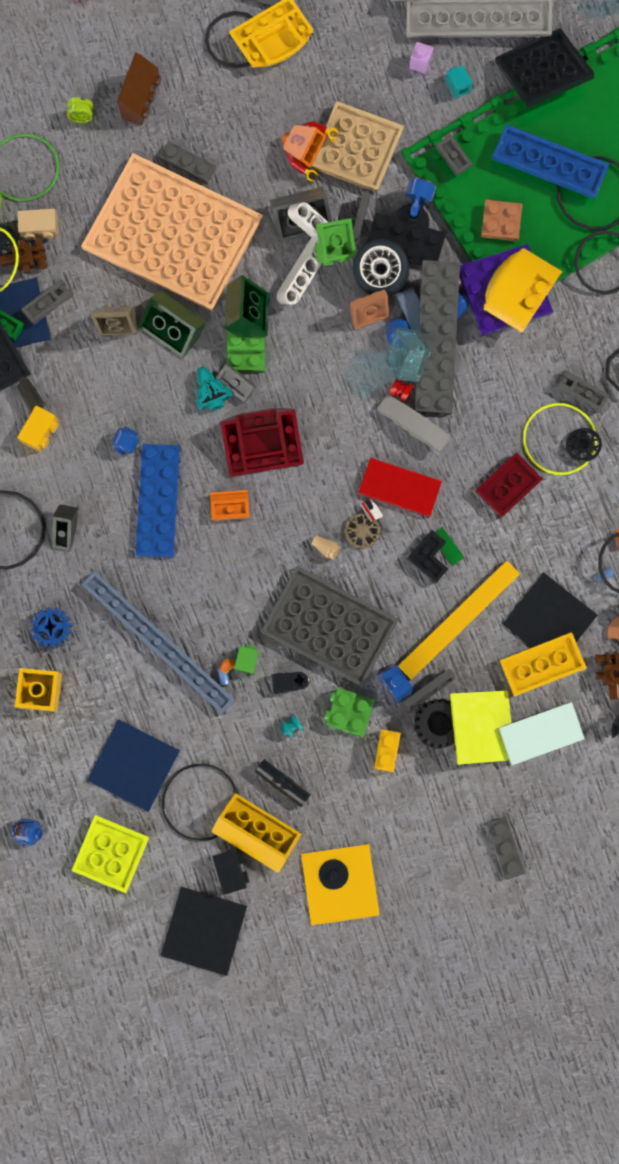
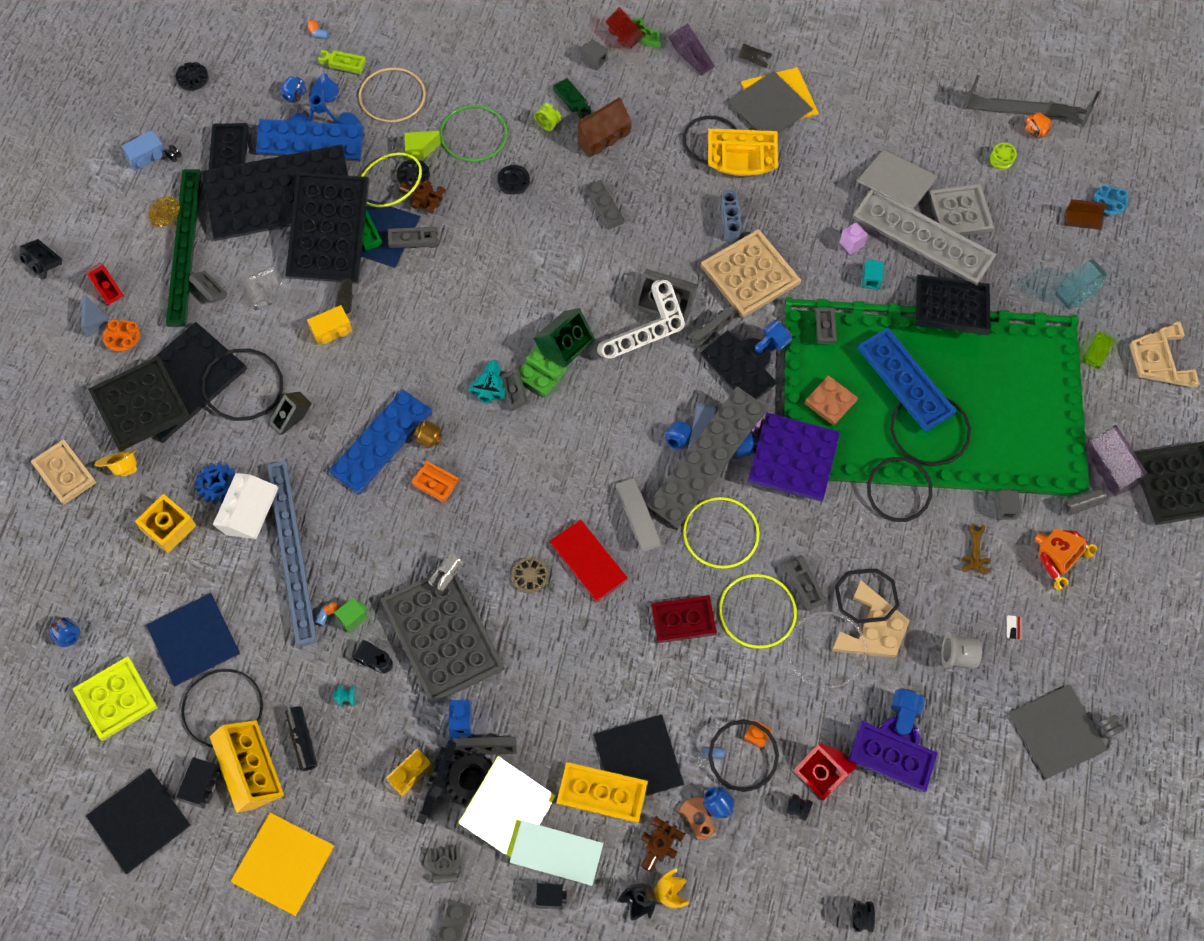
camera: 30 degrees right, 15 degrees down
tan brick [18,208,59,241] -> none
light nougat plate [81,153,263,312] -> none
dark tan slope [91,305,137,336] -> none
blue head [111,426,140,455] -> none
dark green slope [138,291,206,358] -> none
dark red slope [220,408,304,477] -> none
orange torso [282,121,339,182] -> none
tan cone [311,535,341,560] -> none
bright green plate [315,218,356,266] -> none
black piece [319,859,348,890] -> none
bright green plate [324,688,375,737] -> none
nougat plate [350,290,390,330] -> none
wheel [353,239,409,297] -> none
sticker [360,499,383,522] -> none
clear light blue piece [385,328,431,382] -> none
red wheel [389,377,414,403] -> none
yellow tile [398,561,520,680] -> none
black plate [407,530,449,584] -> none
green sticker [435,527,465,566] -> none
yellow slope [484,248,562,333] -> none
black wheel [566,428,602,462] -> none
none -> white slope [213,473,279,539]
none -> pearl gold head [413,420,443,448]
none -> black wing [416,740,456,824]
none -> light grey hinge [428,553,463,591]
none -> dark grey piece [428,846,461,884]
none -> black wheel [497,165,530,194]
none -> black brick [536,883,567,910]
none -> dark green plate [553,78,591,119]
none -> dark grey brick [581,39,608,70]
none -> neon yellow piece [683,497,760,569]
none -> sand blue beam [720,189,742,243]

